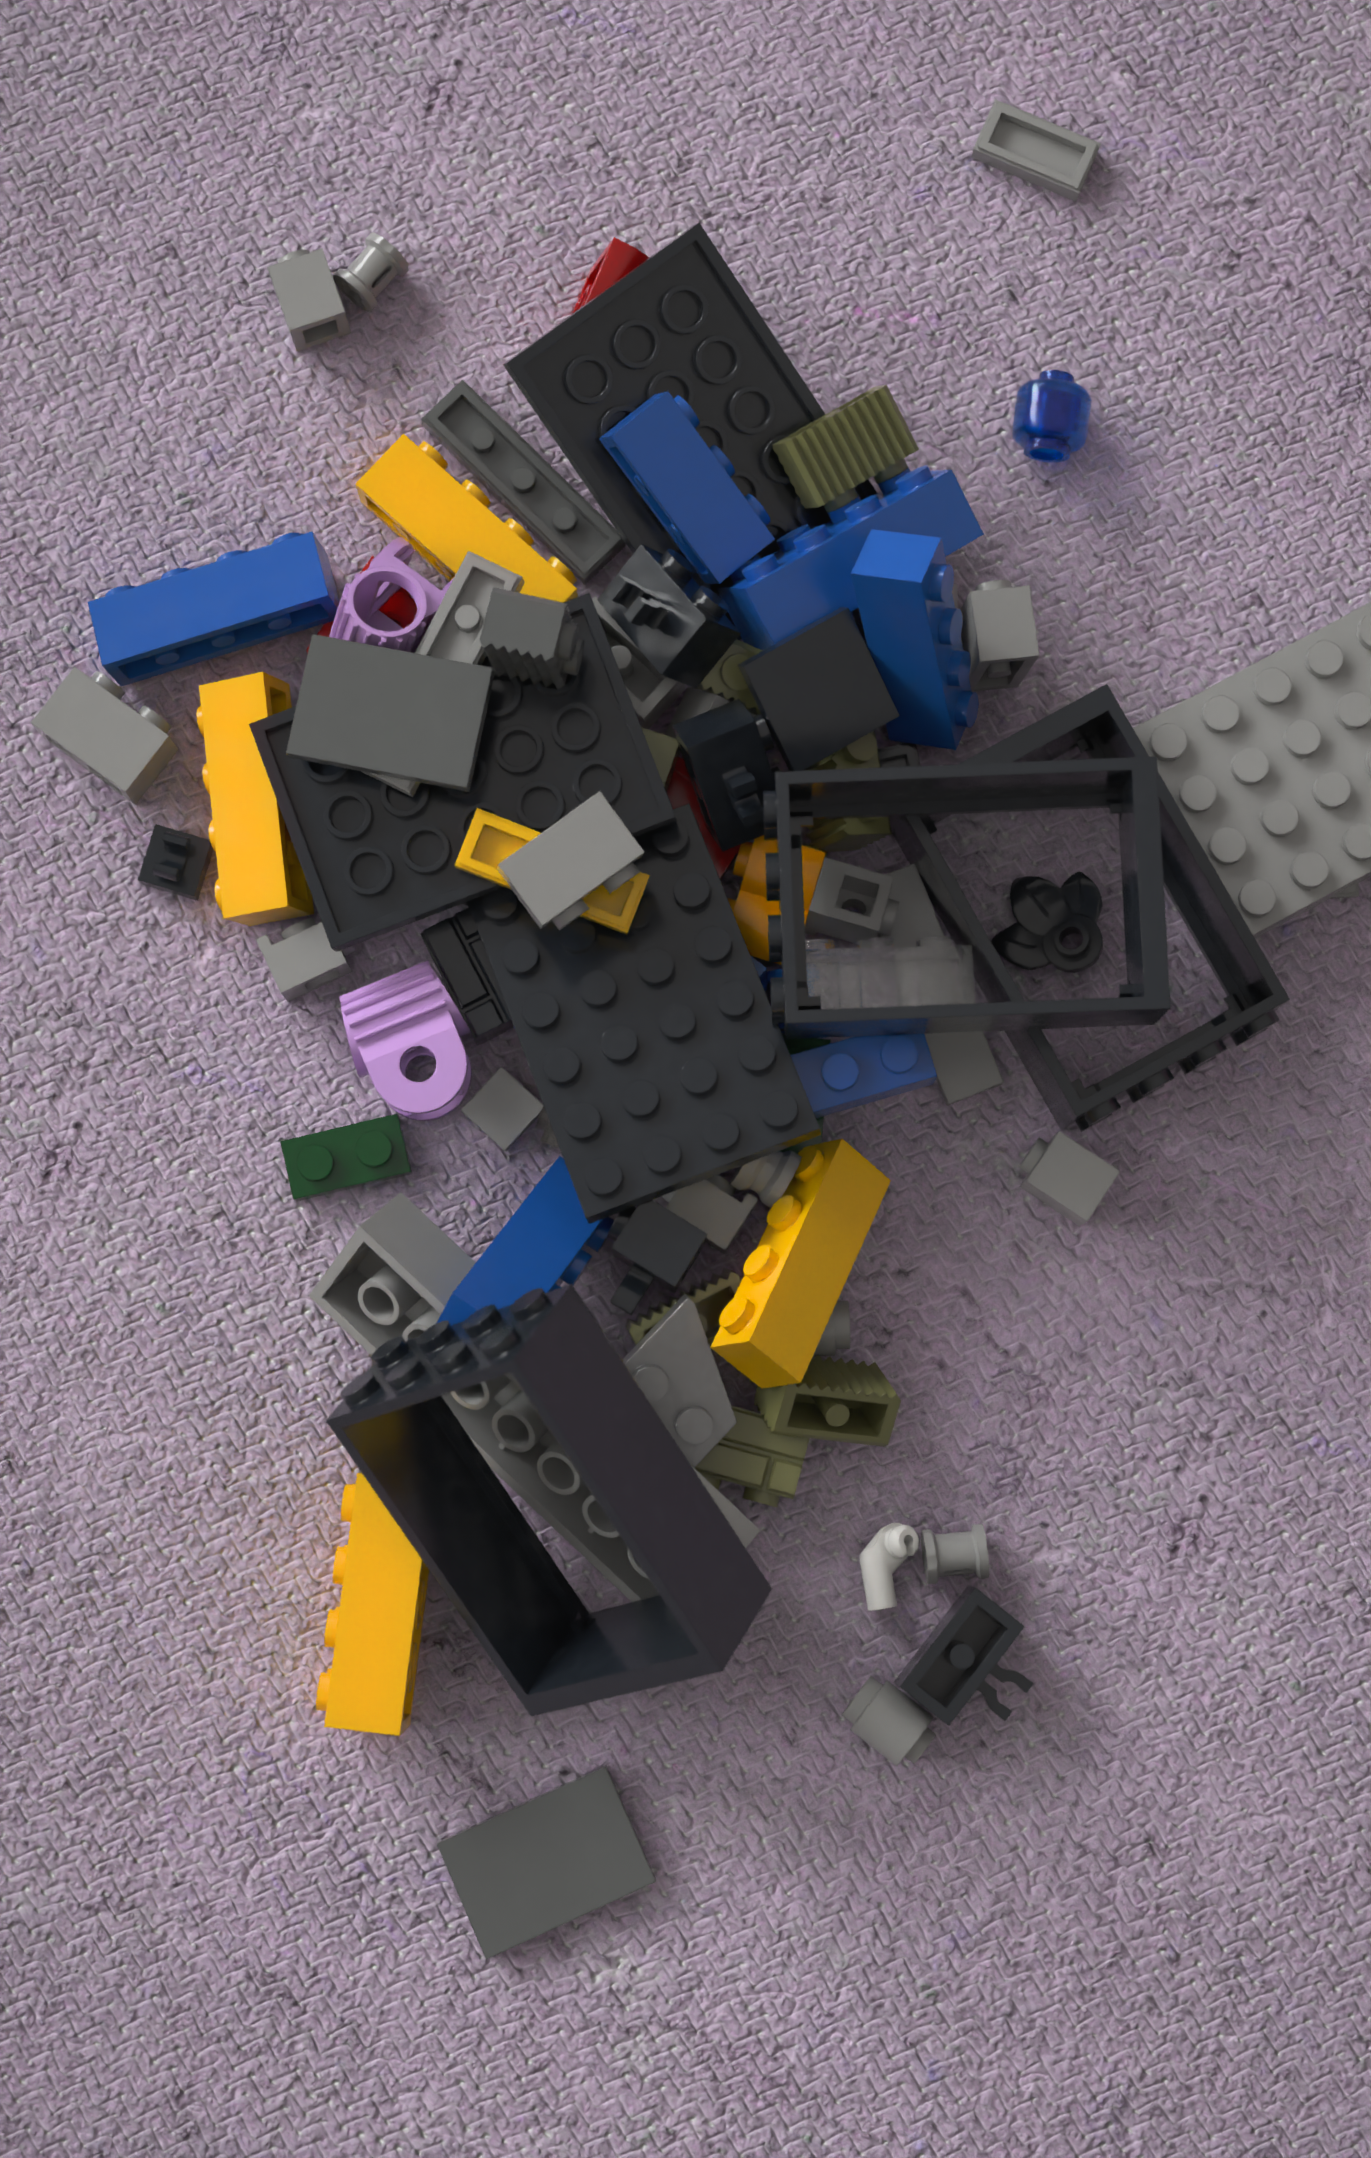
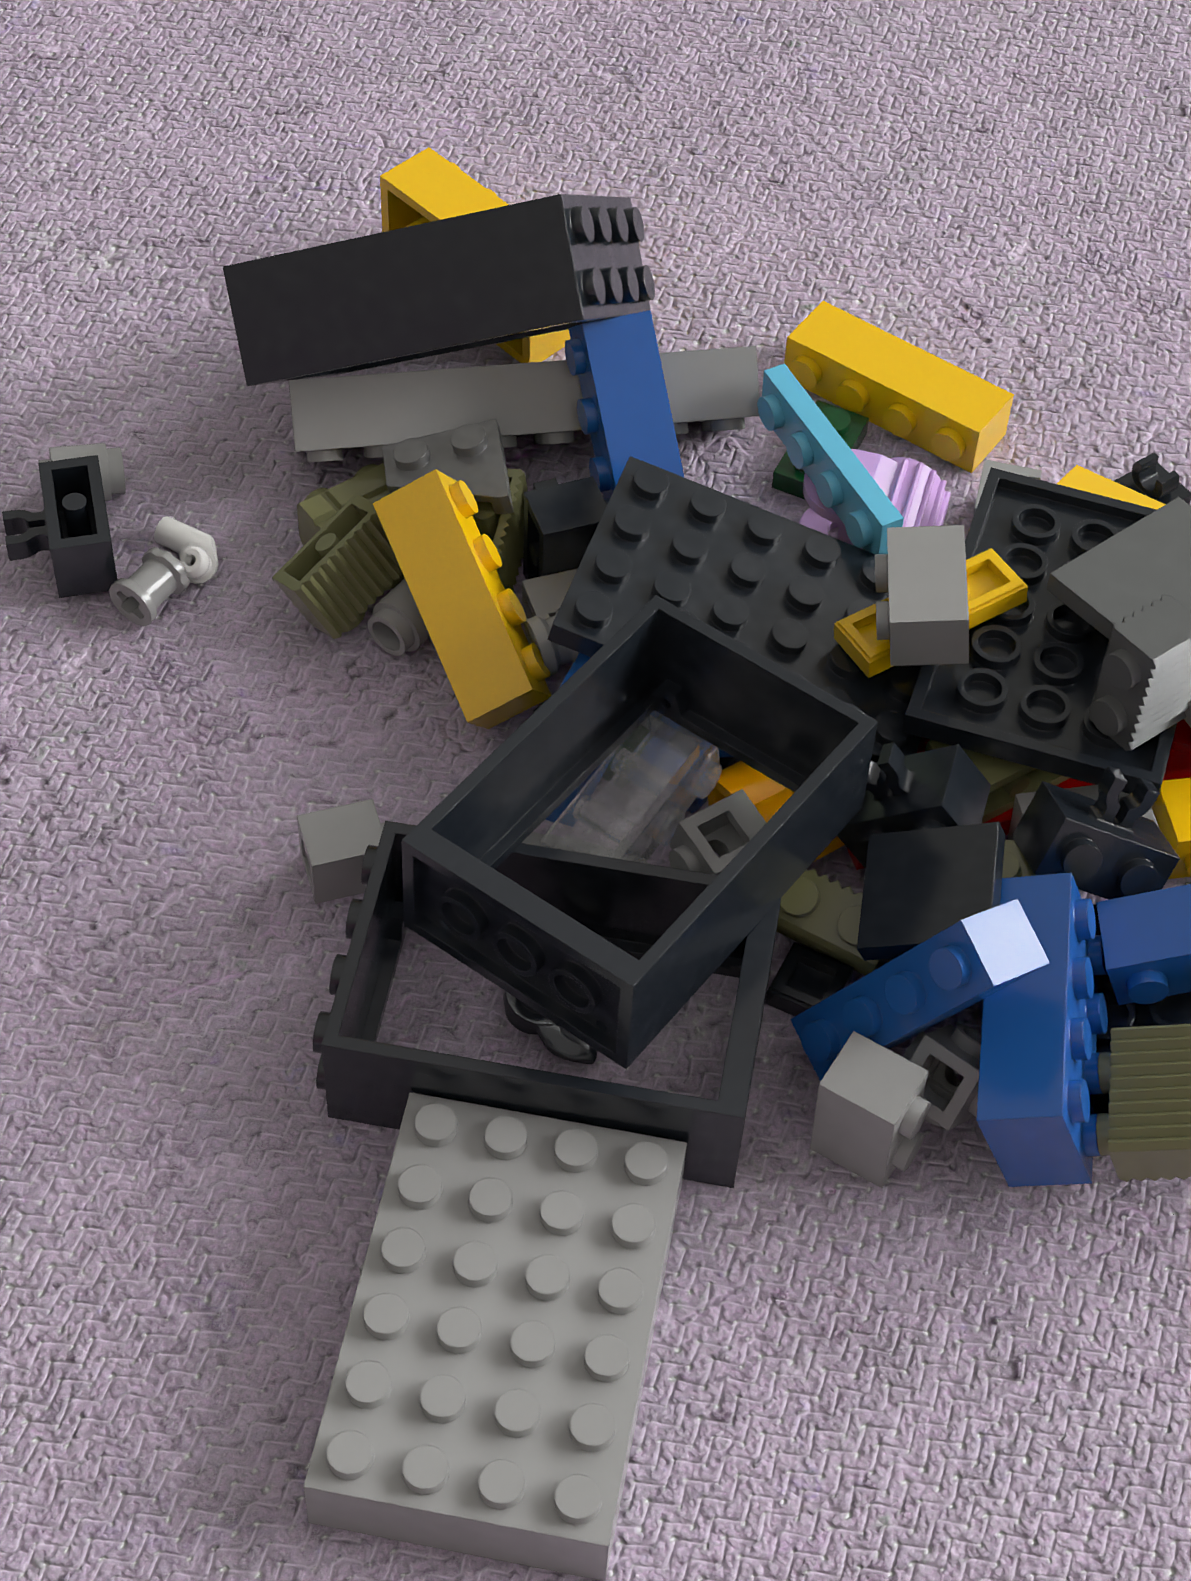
camera: 130 degrees right, 30 degrees down
dark grey tile [437,1765,656,1960] -> none
clear blue head [1012,370,1092,462] -> none
none -> medium azure plate [757,363,904,554]
none -> yellow brick [784,301,1014,473]

